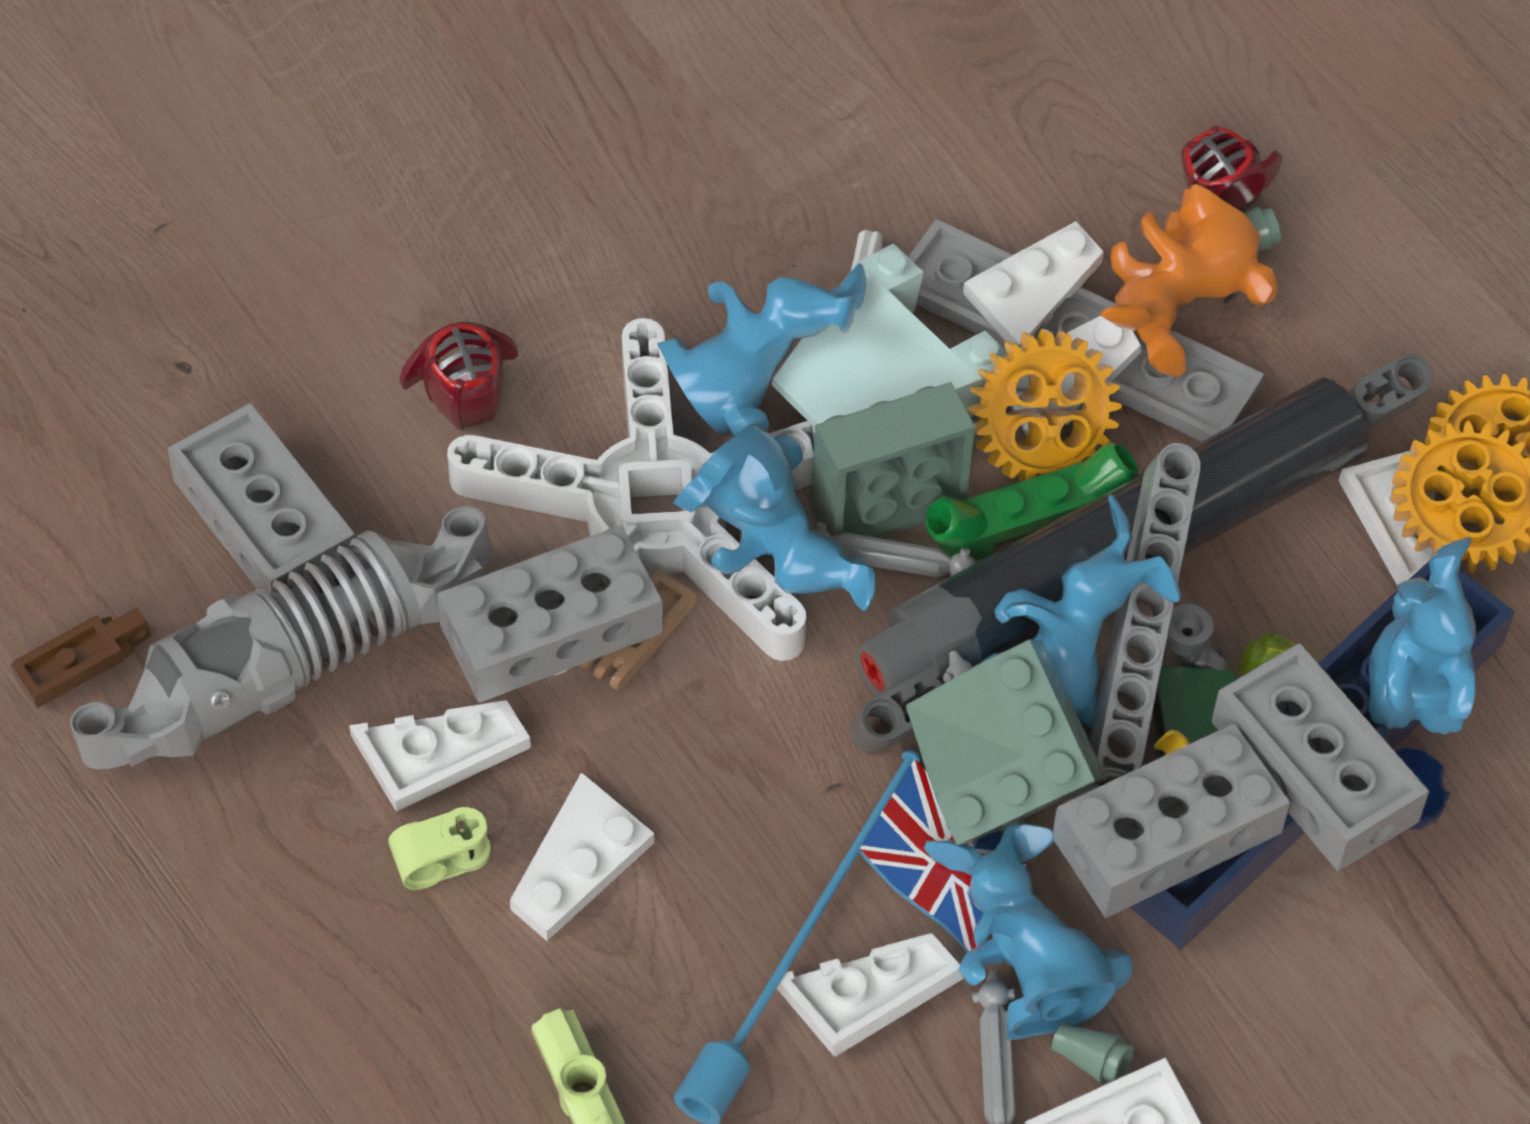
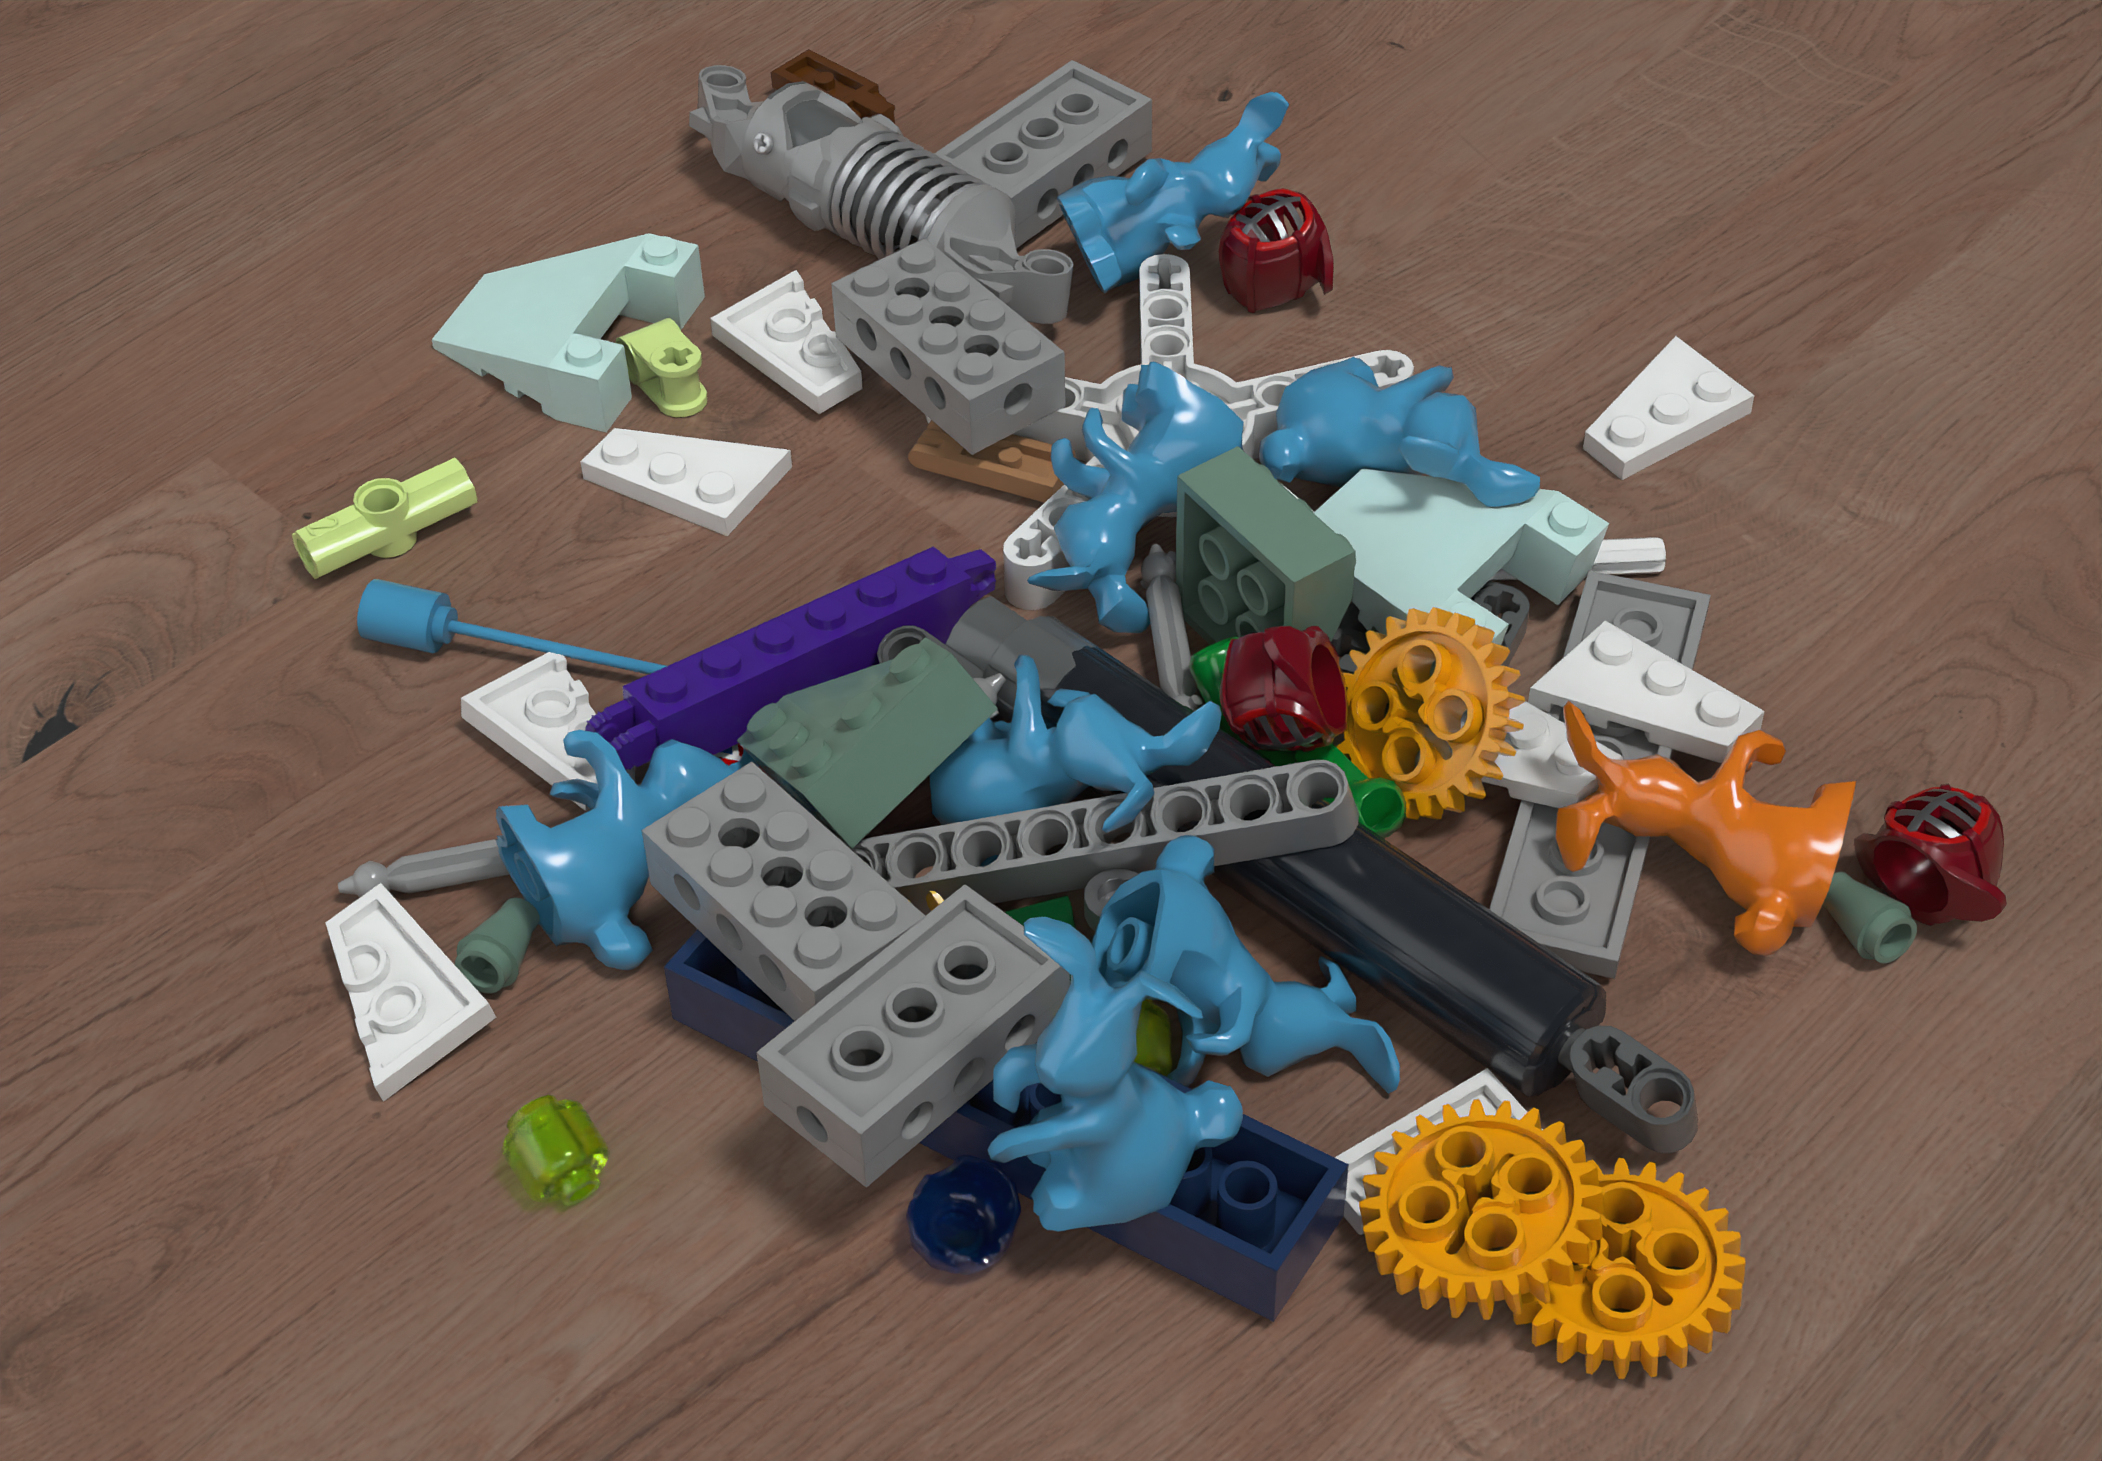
camera: 80 degrees right, 10 degrees down
none -> light aqua wedge [432,233,705,433]
none -> clear neon green head [501,1095,610,1206]
none -> dark purple hinge [585,546,996,770]
none -> dark azure animal [1056,92,1289,293]
none -> dark azure animal [1092,835,1400,1094]
none -> dark red piece [1220,626,1348,753]
none -> white wing [1583,336,1754,480]

